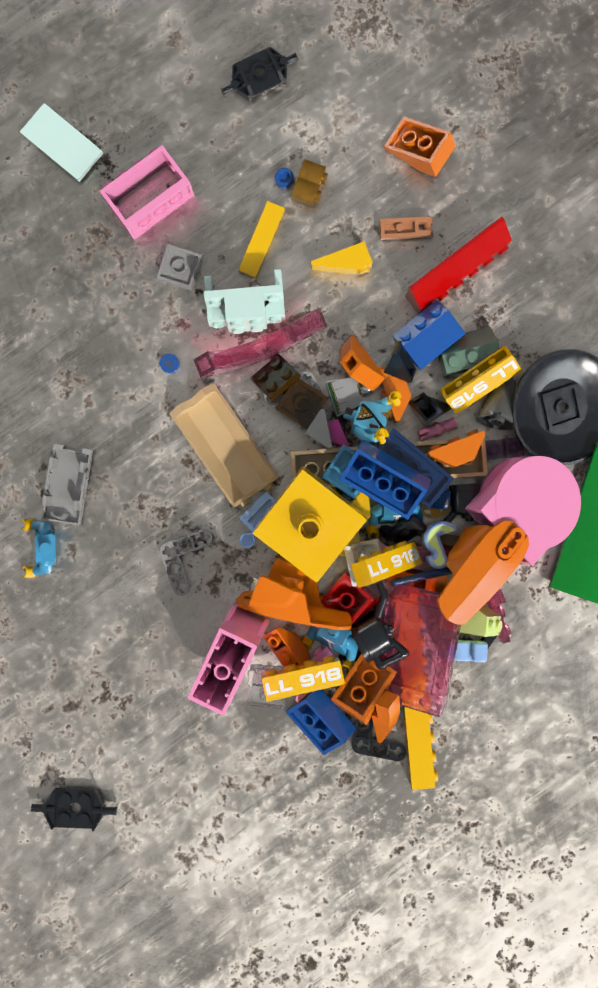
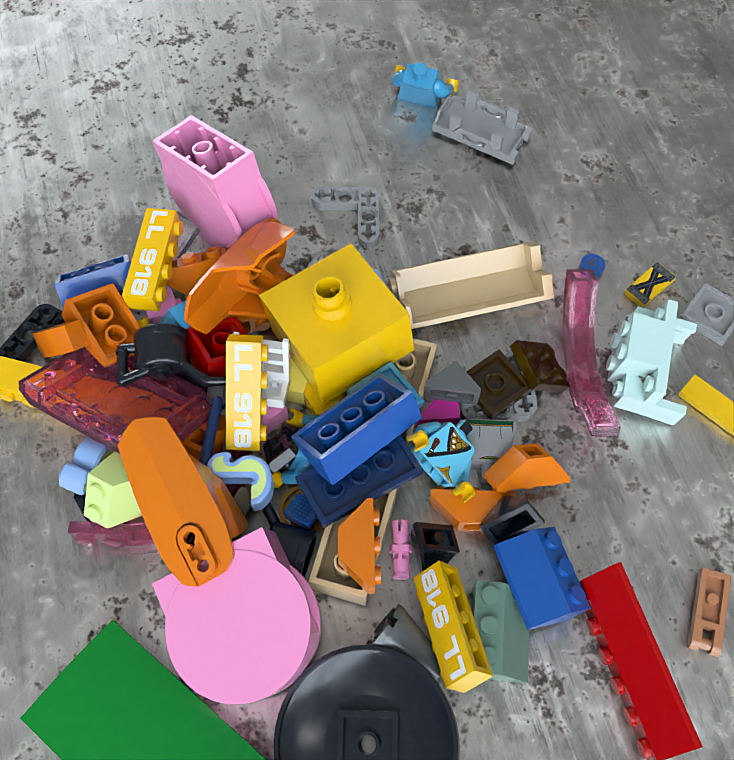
camera: 110 degrees right, 25 degrees down
black plate [31,788,118,831] -> none
yellow slope [310,241,373,274] -> none
clear purple slope [485,438,524,460] -> none
none -> tile [624,262,676,308]

